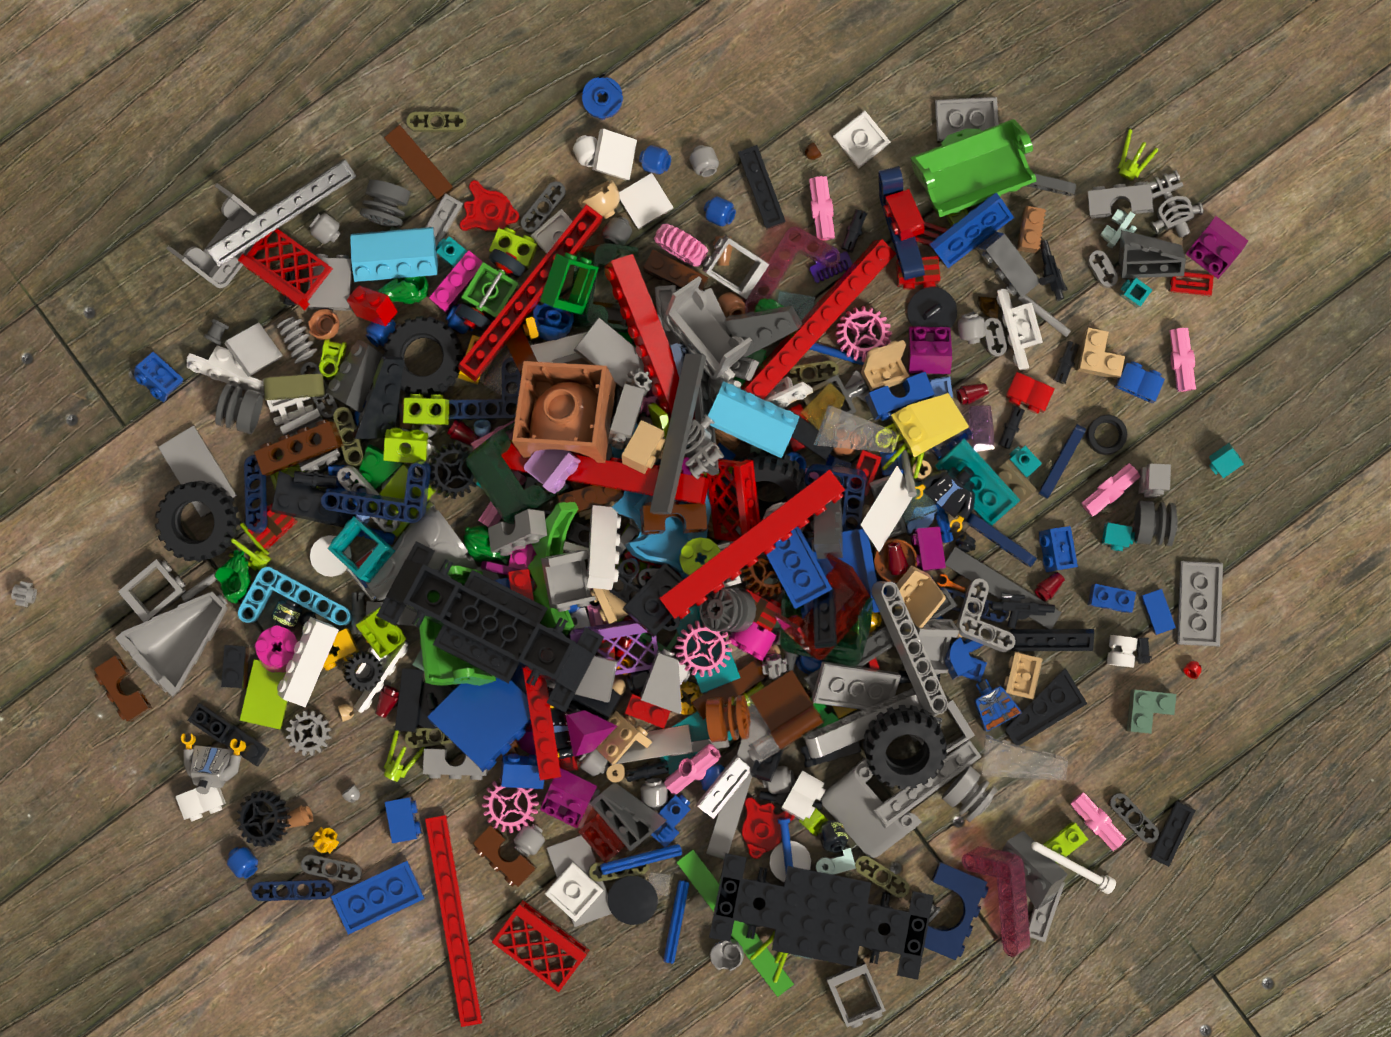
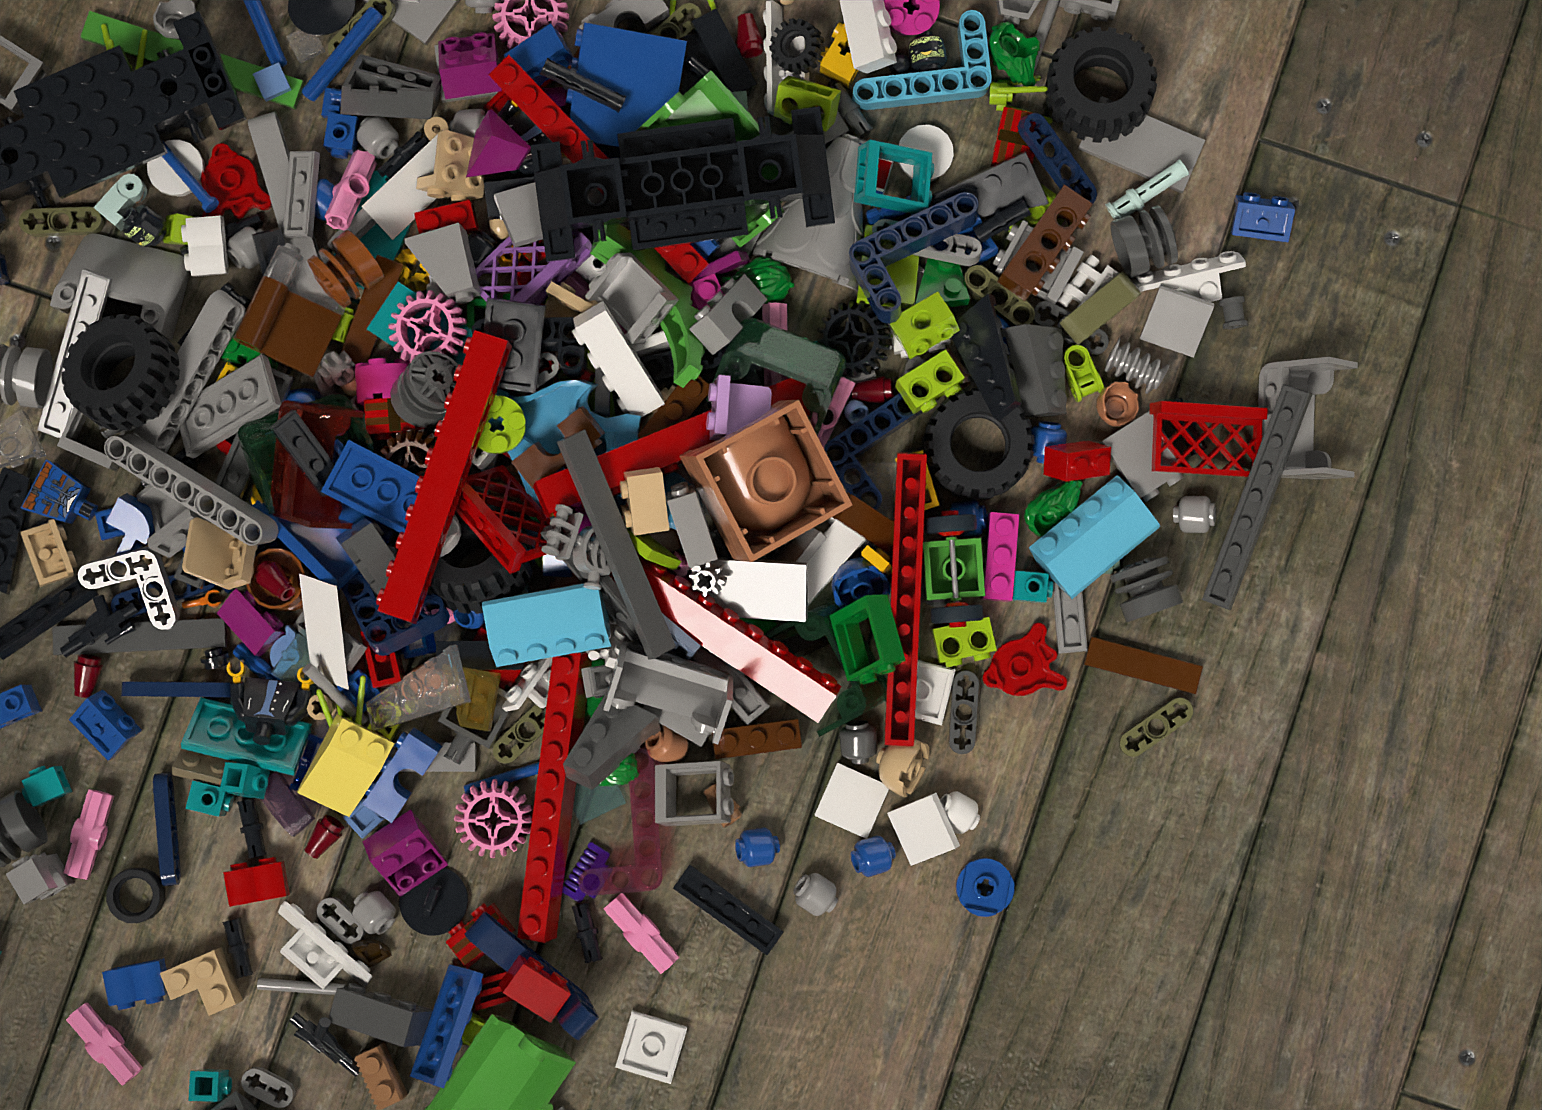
camera: 145 degrees right, 0 degrees up
clear red brick [578,813,625,863] -> none
bright pink gear [654,224,708,267] -> none
reddish brown hinge [805,142,822,160] -> none
tan bracket [861,340,910,392] -> none
none -> teal brick [220,762,270,799]
none -> medium blue tile [253,62,292,102]
none -> black pin [540,58,626,113]
none -> light aqua pin [1105,159,1189,220]

